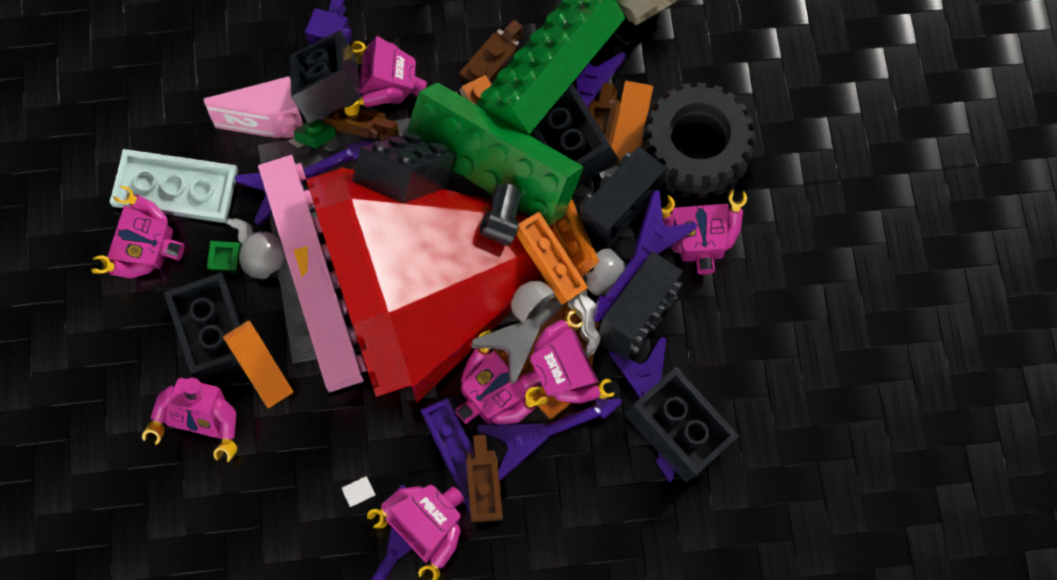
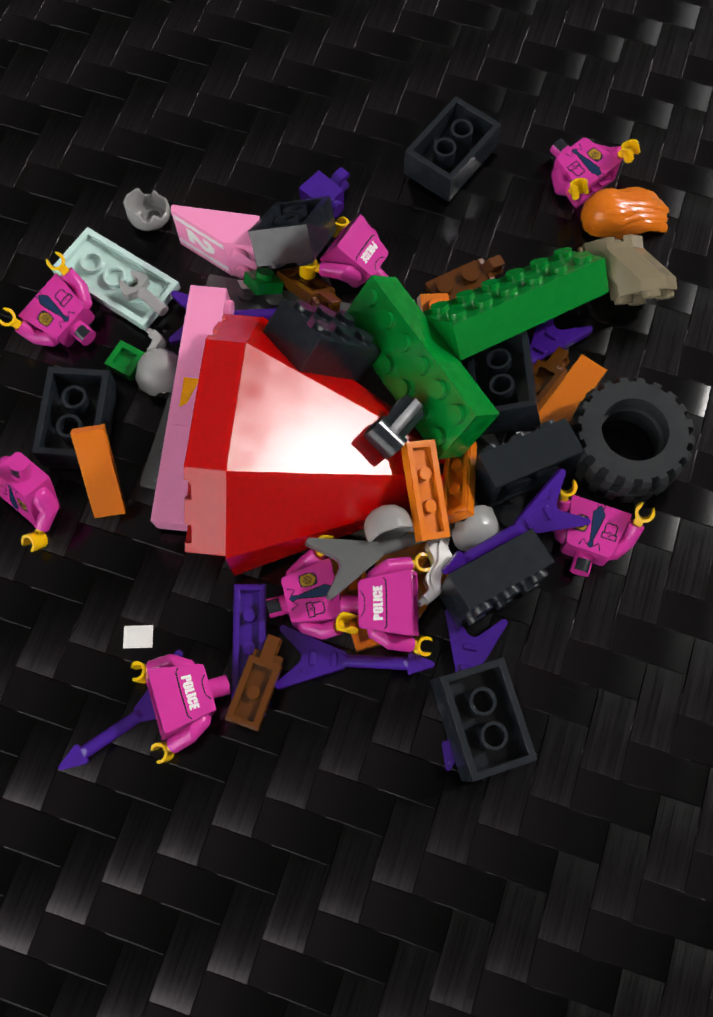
camera: 25 degrees right, 0 degrees up
none -> light grey bar [119,270,168,316]
none -> light grey hair [123,188,171,231]

